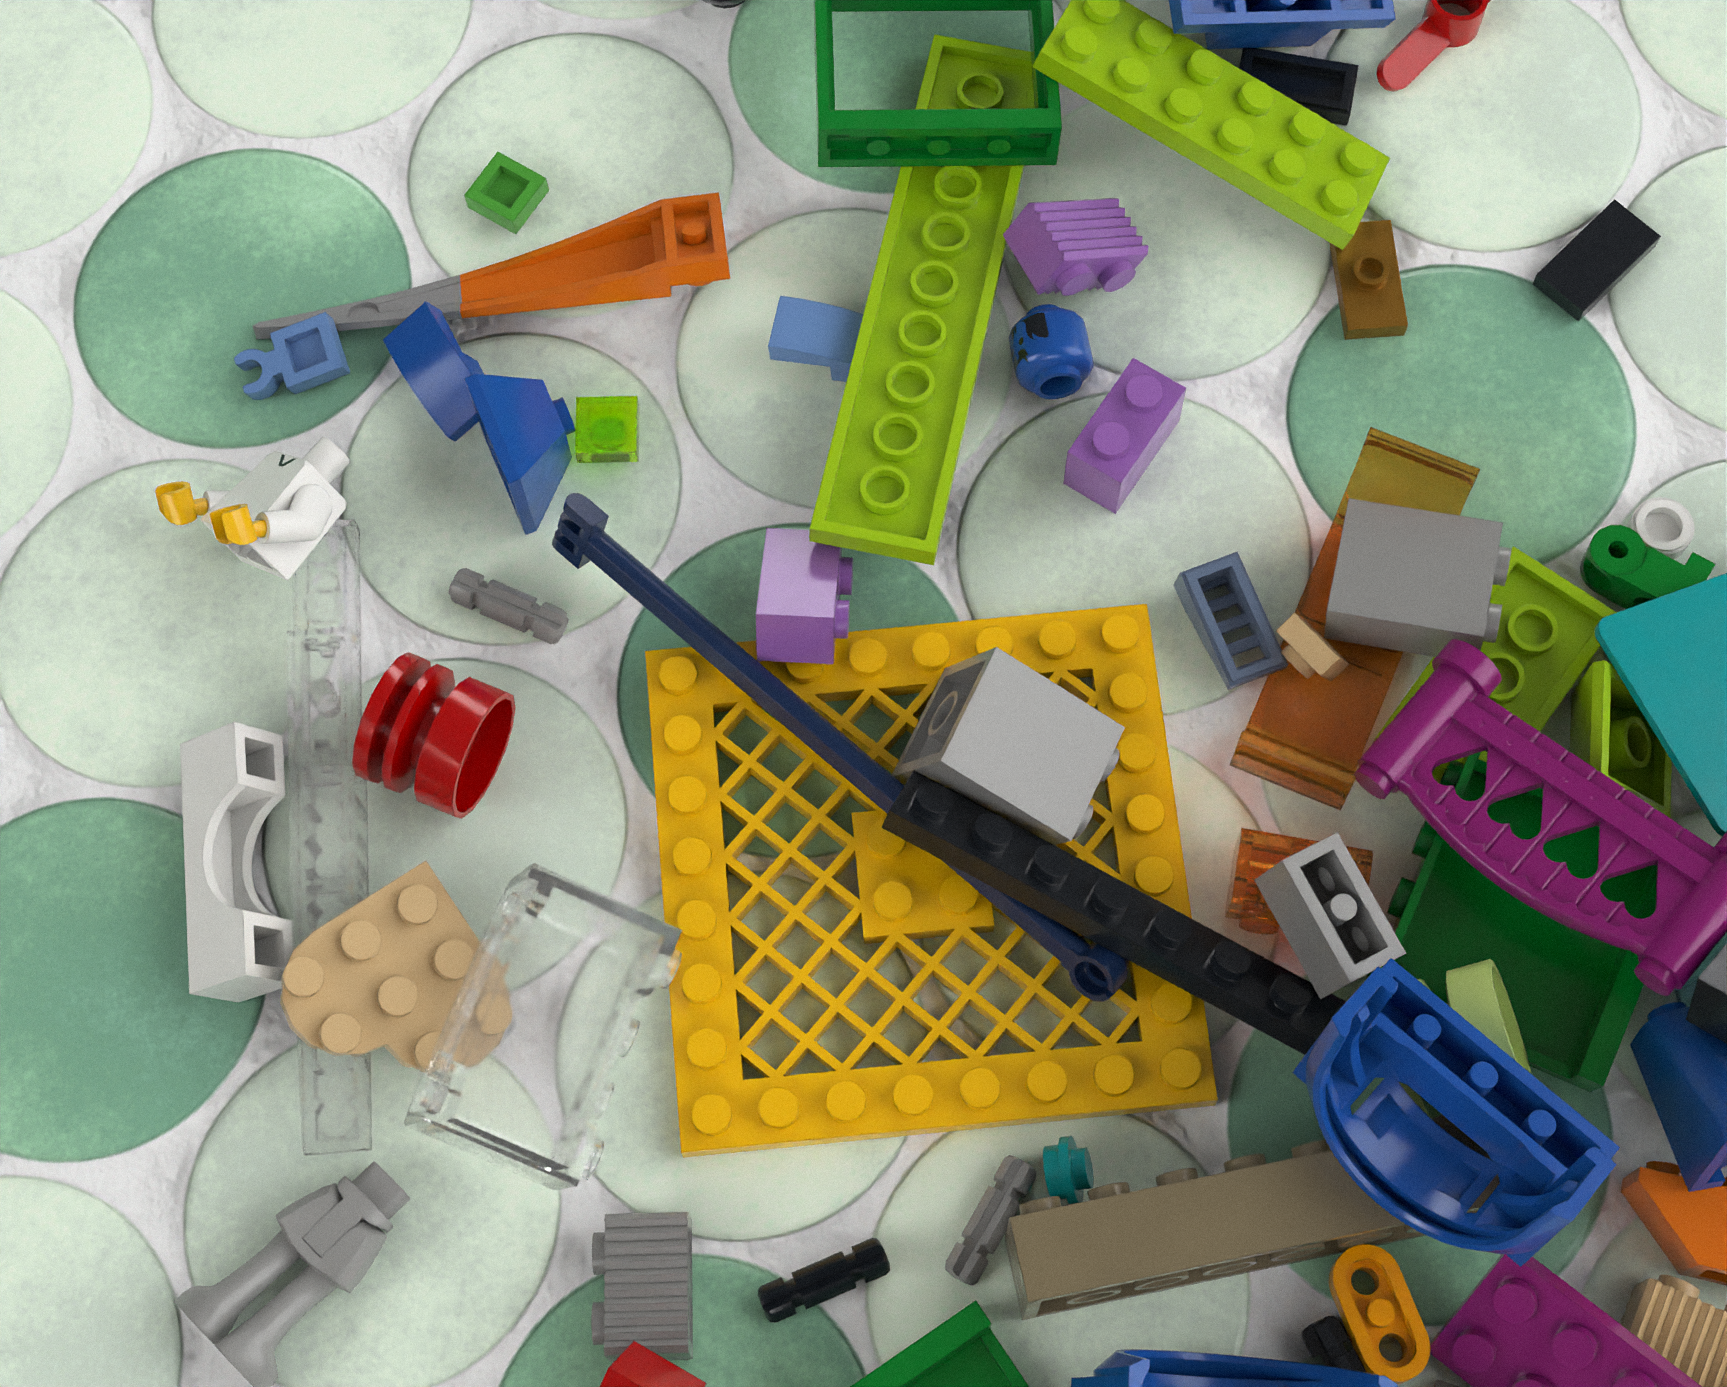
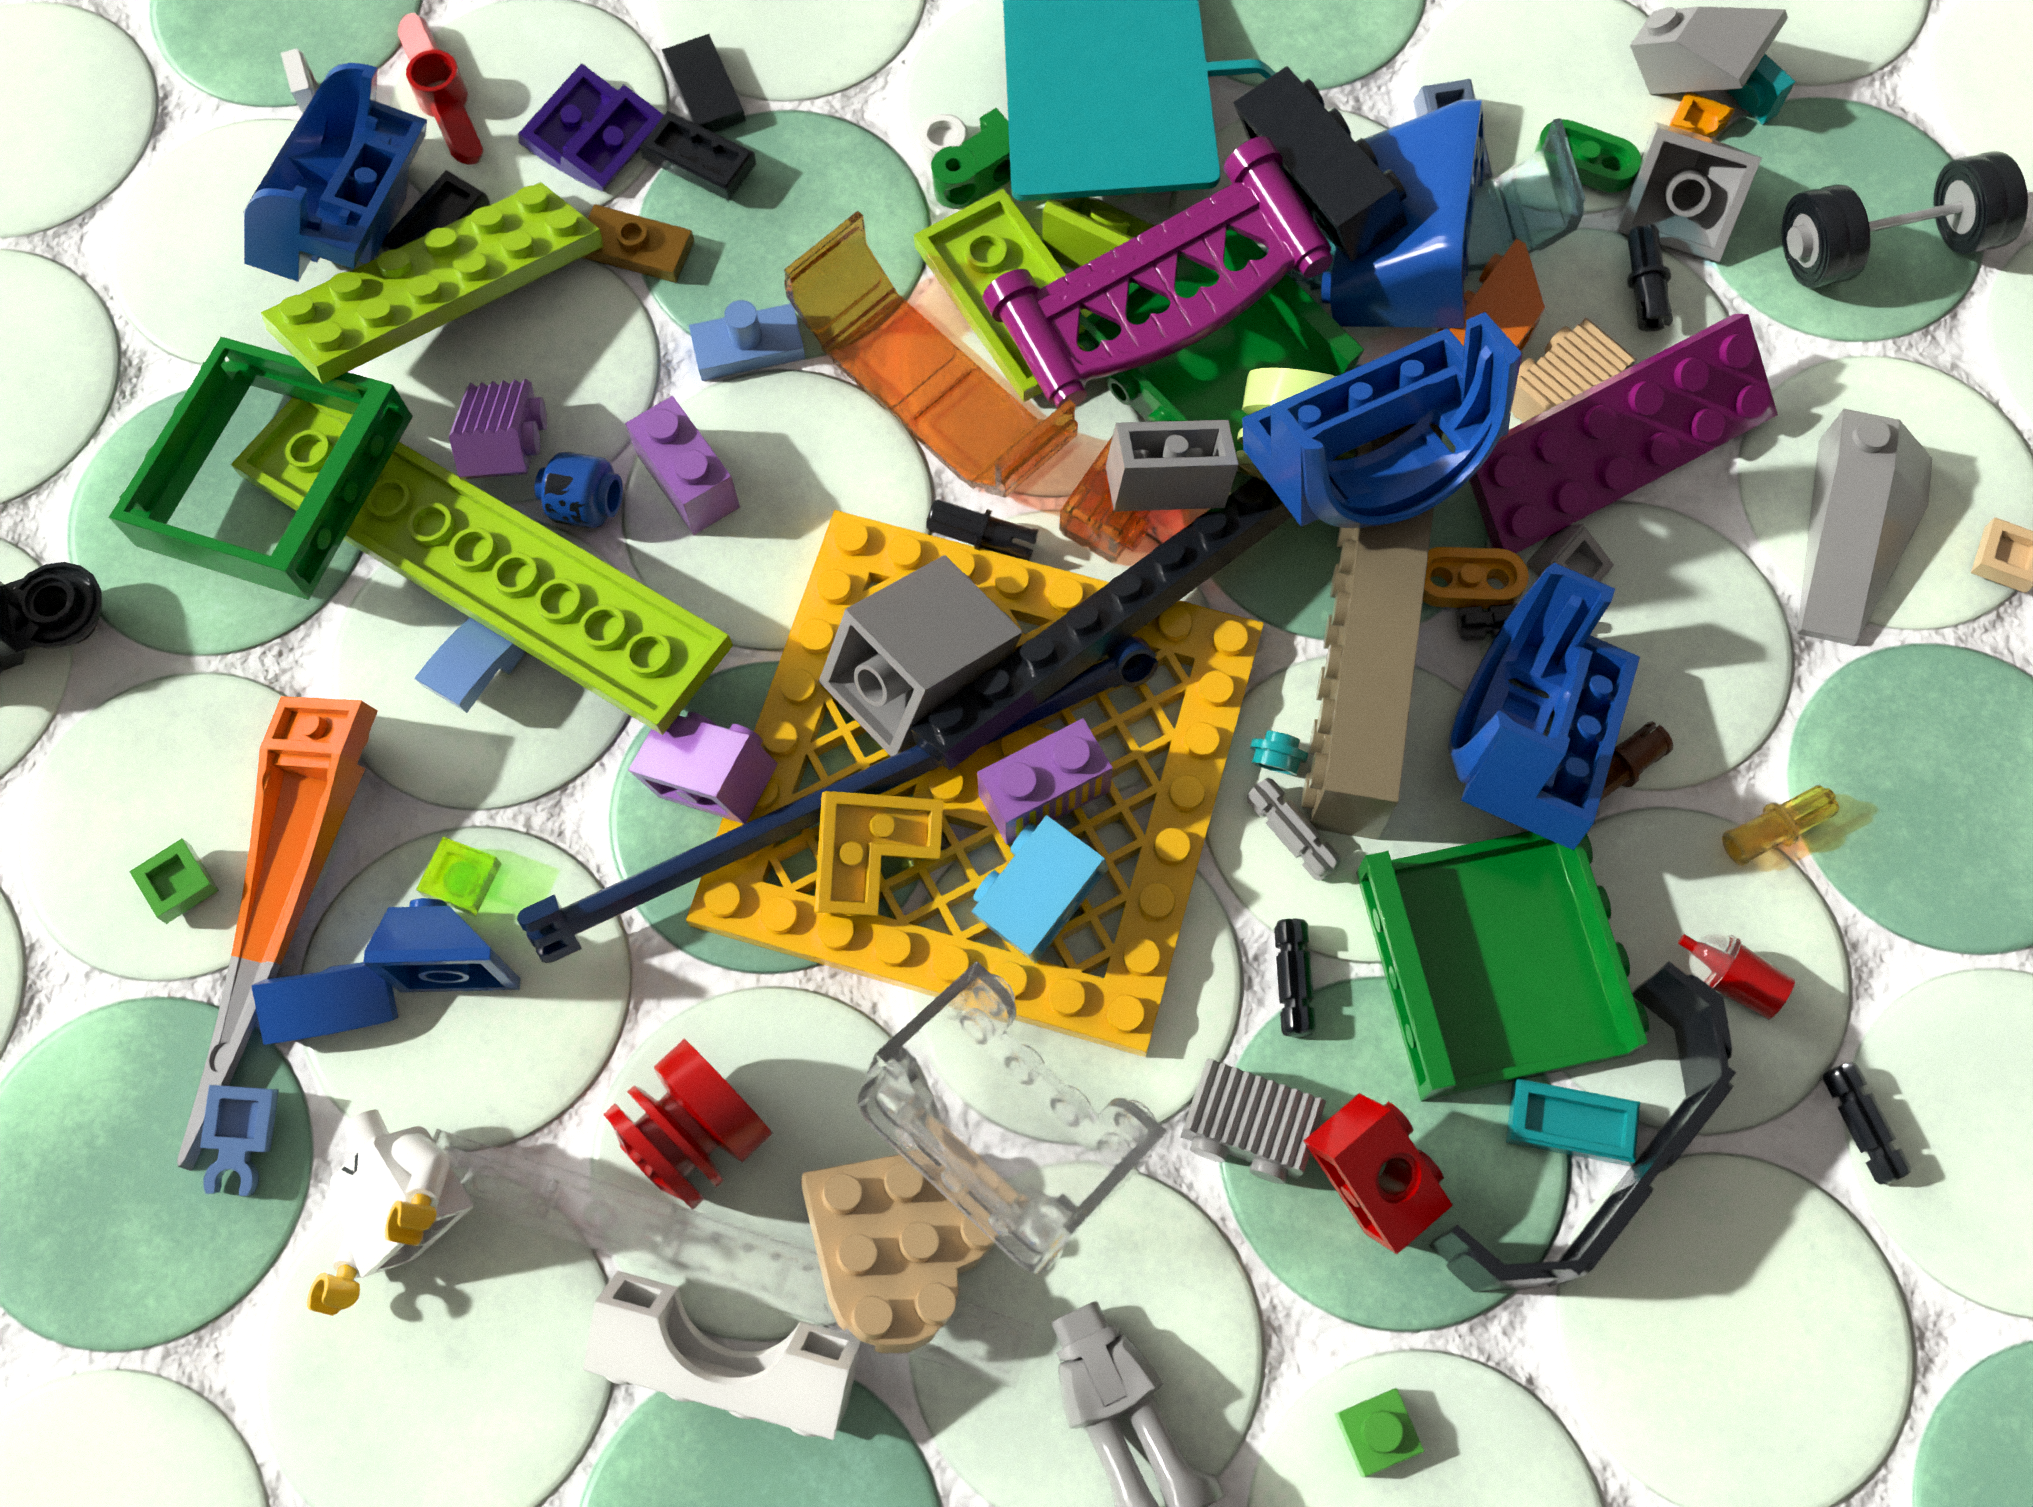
camera: 70 degrees left, 0 degrees up
light grey axle [448,568,569,644] -> none
sand blue slope [1173,551,1288,690] -> none
tan plate [1276,613,1349,682] -> none
light grey brick [1324,498,1512,657] -> none
none -> dark purple slope [518,63,664,192]
none -> black plate [640,111,757,201]
none -> medium blue tile [689,300,806,381]
none -> yellow plate [814,791,943,916]
none -> black axle [926,499,1039,561]
none -> medium azure brick [971,815,1108,964]
none -> medium lavender brick [977,718,1113,845]

